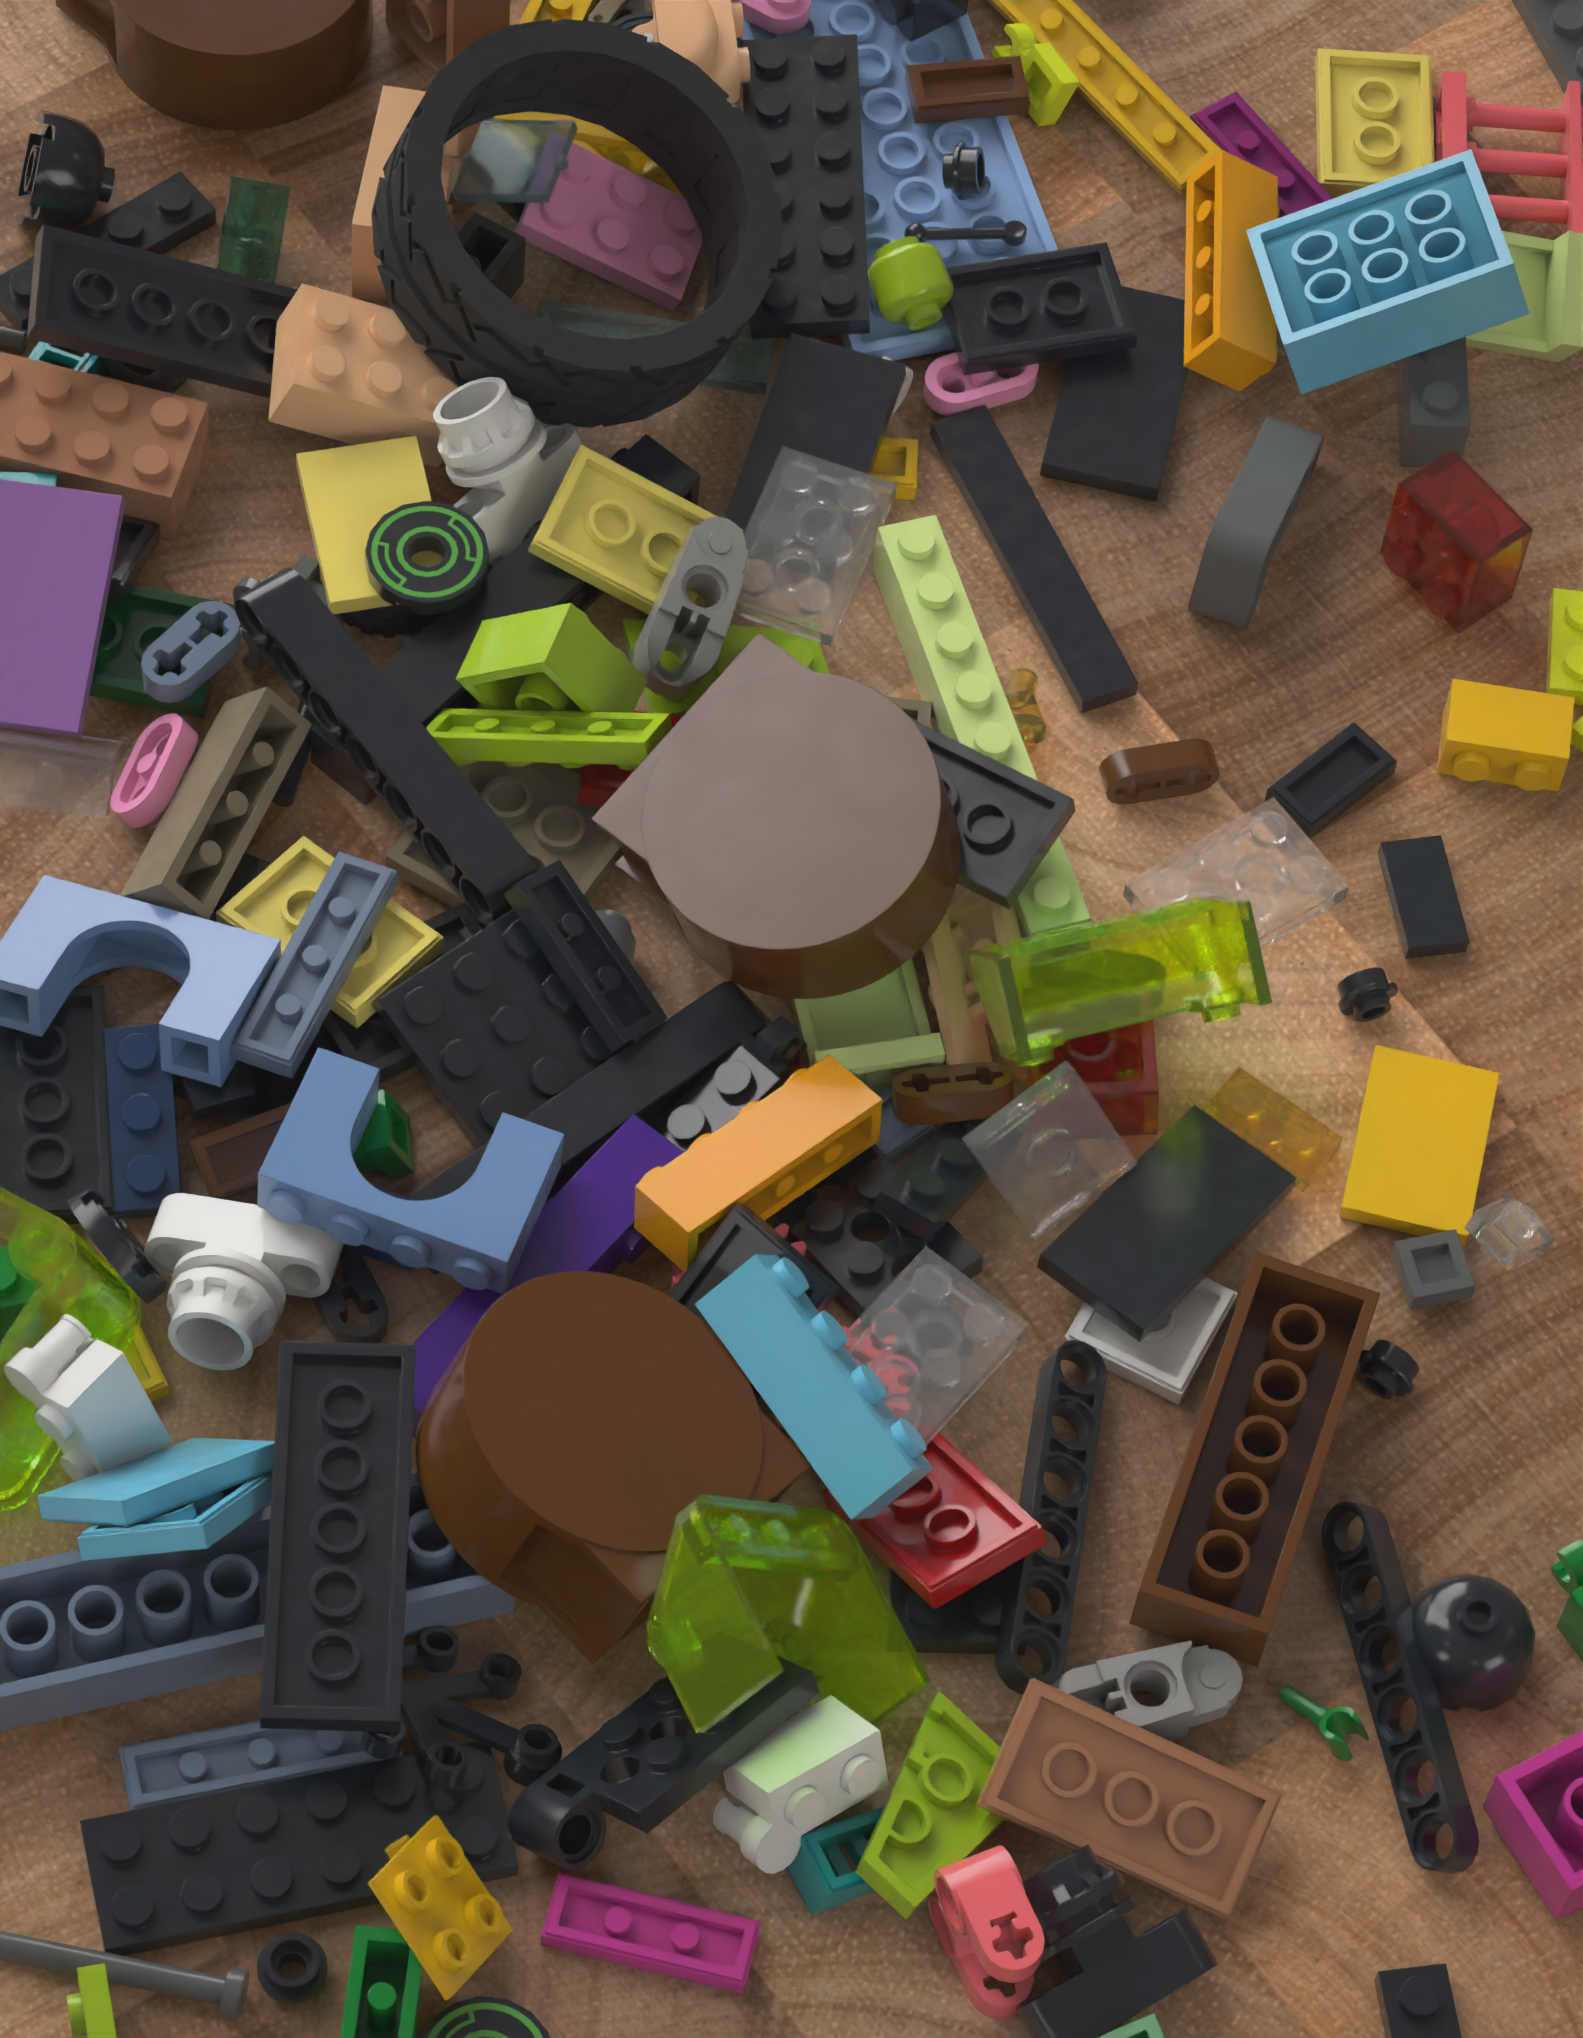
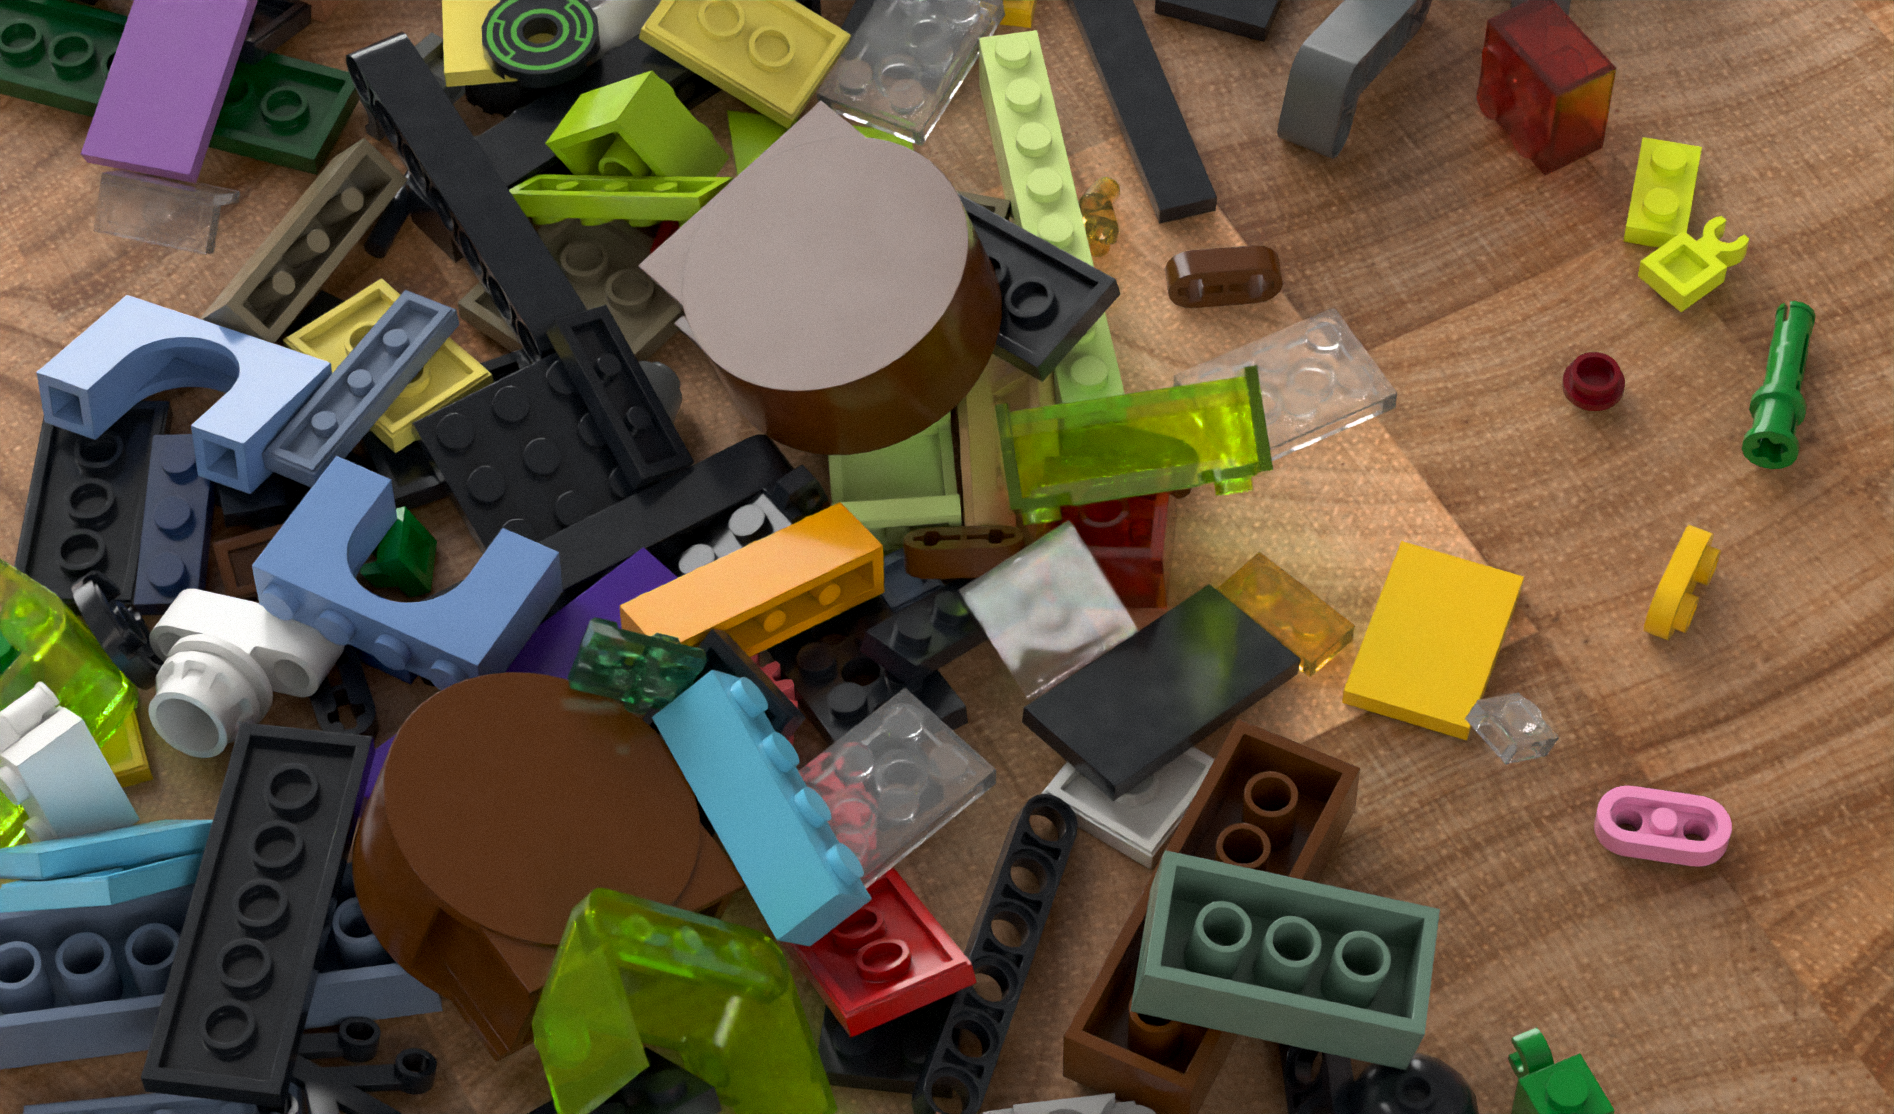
camera: 15 degrees right, 5 degrees down
bright pink plate [110,713,198,828] -> none
sand blue beam [141,601,241,703] -> none
light grey piece [633,516,750,697] -> none
black tile [1265,722,1397,840] -> none
black plate [1337,967,1398,1022] -> none
black plate [1358,1339,1419,1399] -> none
black tile [1378,835,1469,959] -> none
dark grey plate [1391,1229,1476,1310] -> none
yellow brick [1437,679,1575,792] -> none
none -> clear green hips [567,617,707,715]
none -> sand green brick [1130,850,1440,1070]
none -> dark red plate [1562,352,1625,411]

